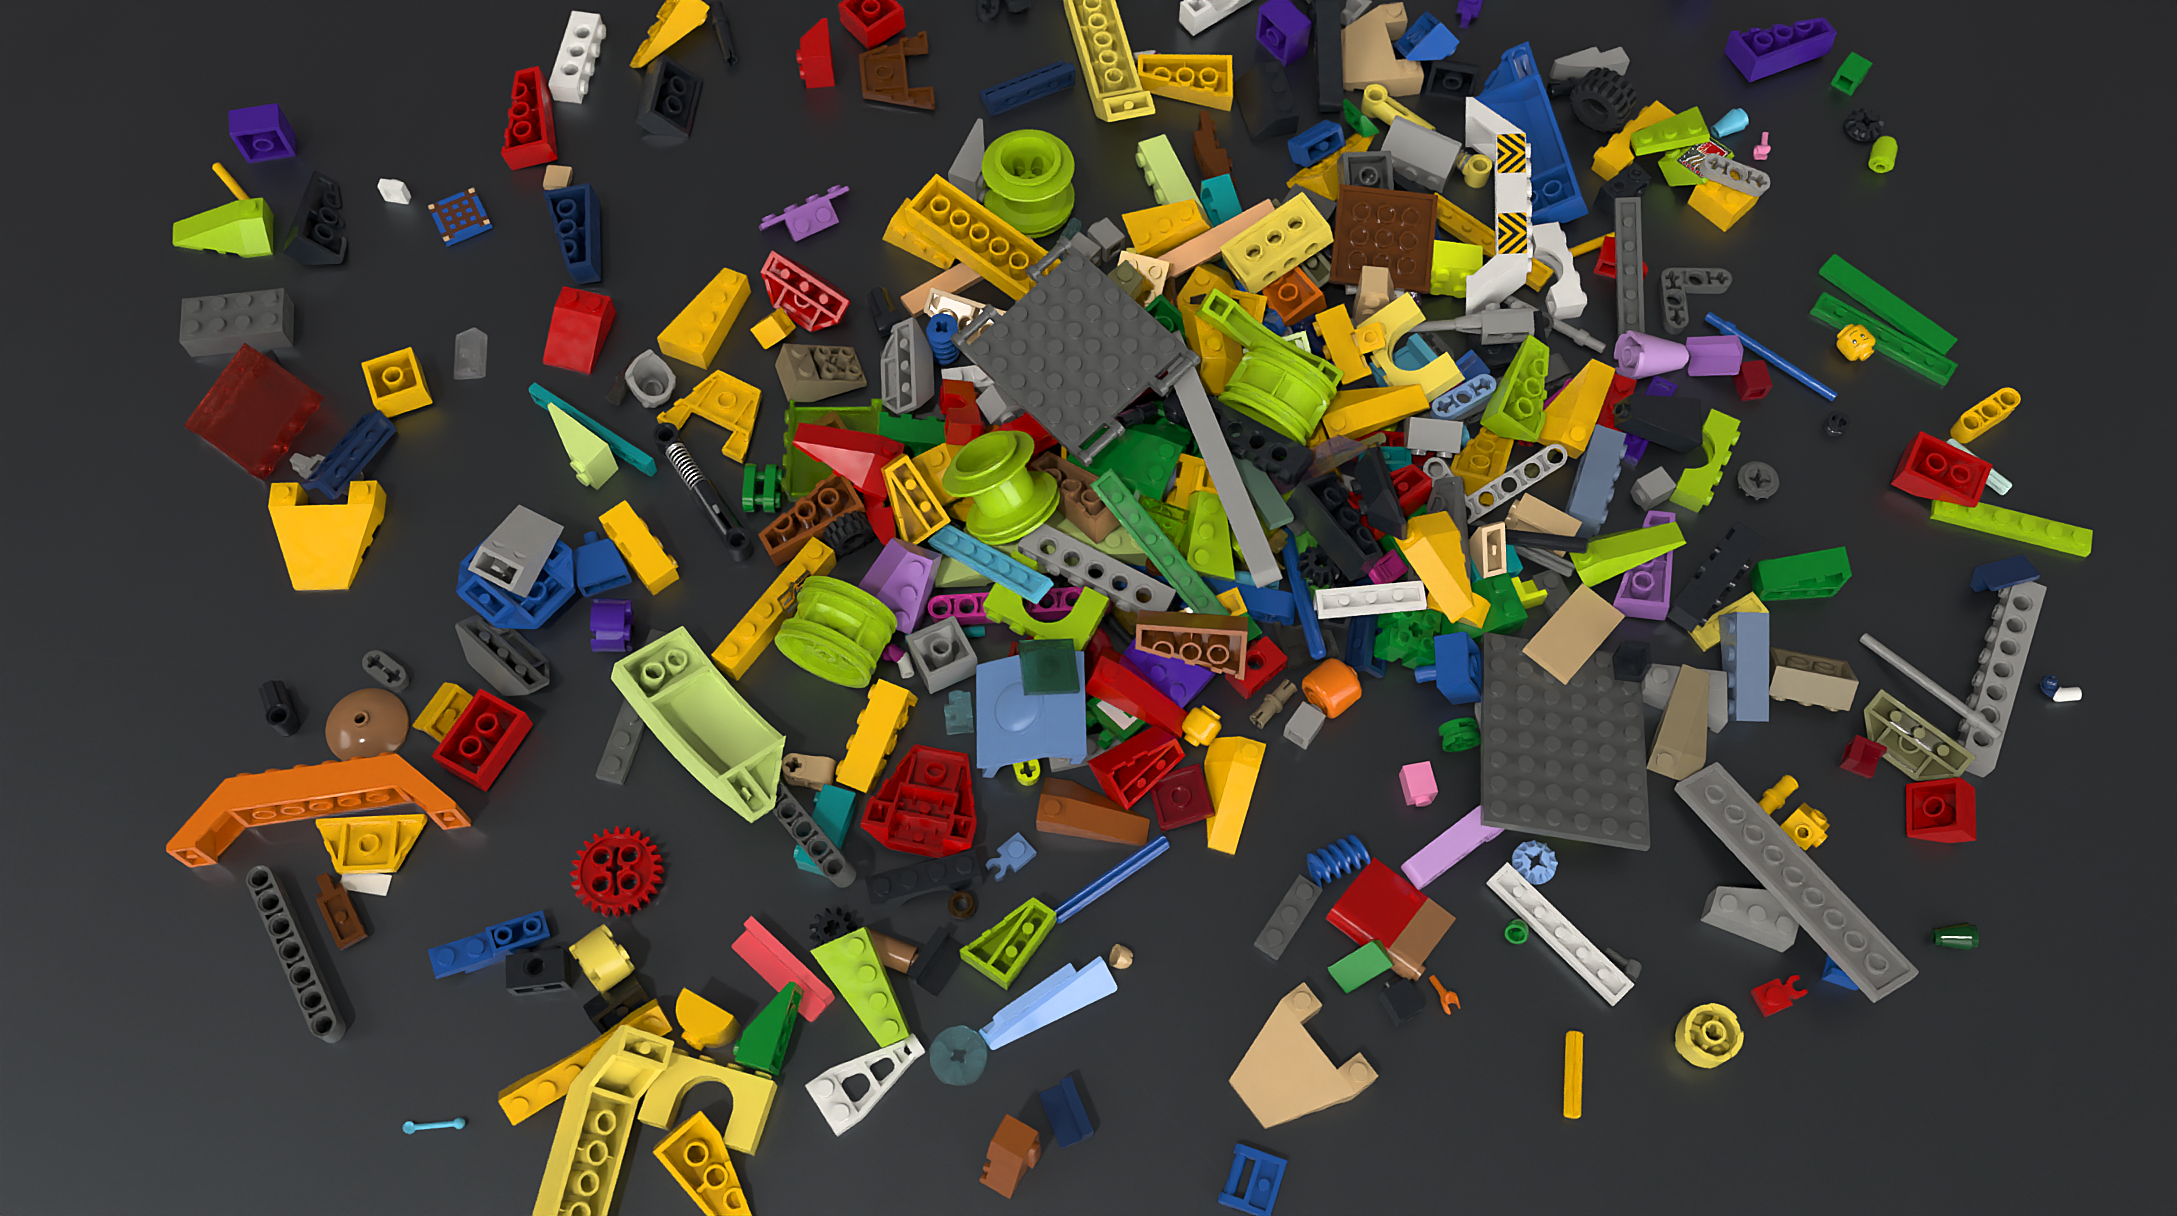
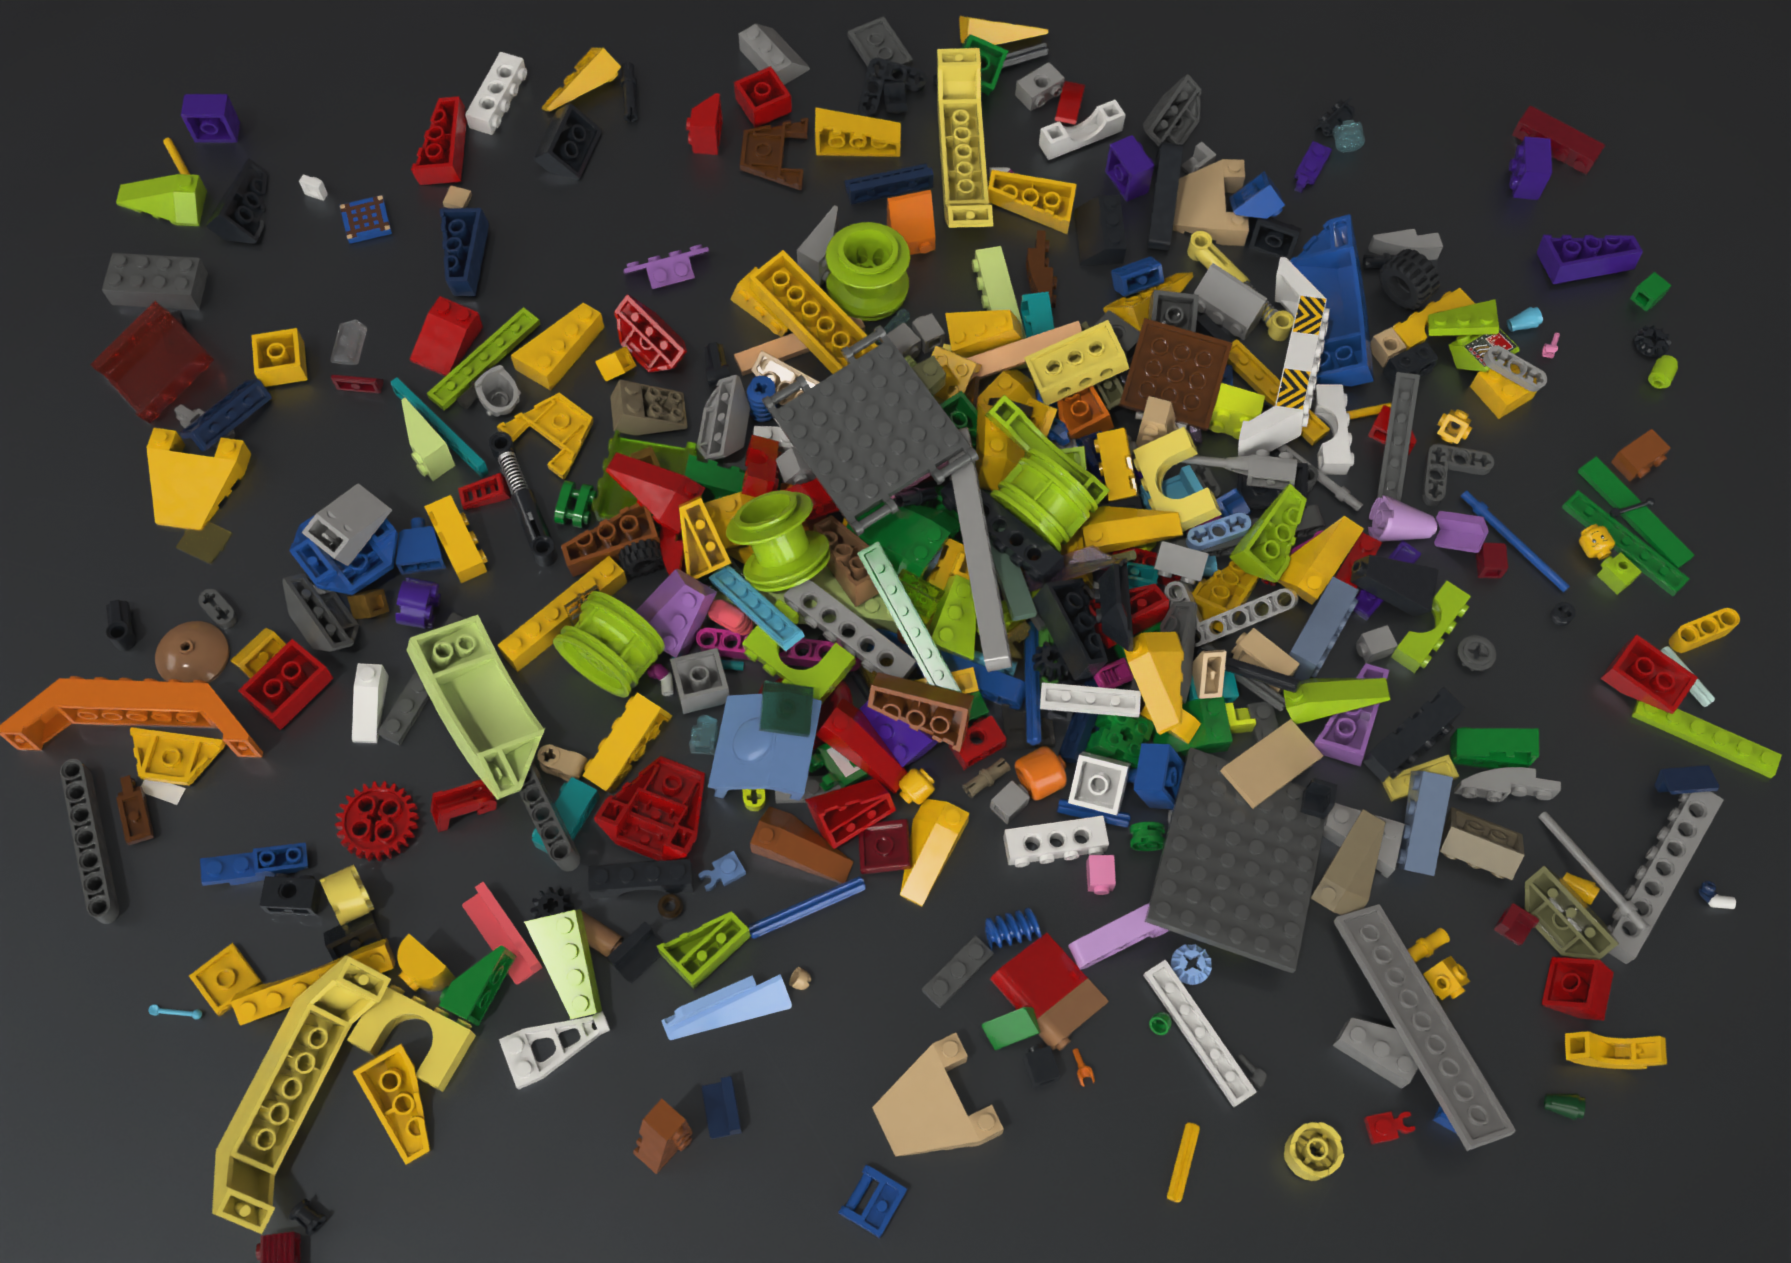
camera: 10 degrees right, 0 degrees up
clear light blue plate [930,1025,987,1086] -> none
green slope [1343,99,1380,138] -> none
yellow bracket [1354,321,1387,354] -> none
none -> clear yellow piece [176,521,233,564]
none -> yellow tile [189,943,263,1016]
none -> dark red slope [331,375,384,393]
none -> pearl gold panel [347,589,389,619]
none -> white slope [352,663,389,743]
none -> lime plate [427,307,540,411]
none -> red piece [430,779,497,832]
none -> red slope [458,473,511,510]
none -> coral arm [708,599,753,635]
none -> yellow wedge [815,108,901,157]
none -> orange slope [887,190,936,255]
none -> white brick [1003,816,1109,867]
none -> blue axle [1057,799,1131,828]
none -> white brick [1068,752,1131,815]
none -> tan brick [1371,327,1407,368]
none -> yellow brick [1437,409,1472,444]
none -> light grey slope [1454,767,1561,802]
none -> yellow cone [1563,872,1601,906]
none -> yellow arch [1565,1031,1667,1069]
none -> lime brick [1597,552,1642,595]
none -> black hinge [1610,498,1655,518]
none -> dark orange brick [1611,429,1671,482]

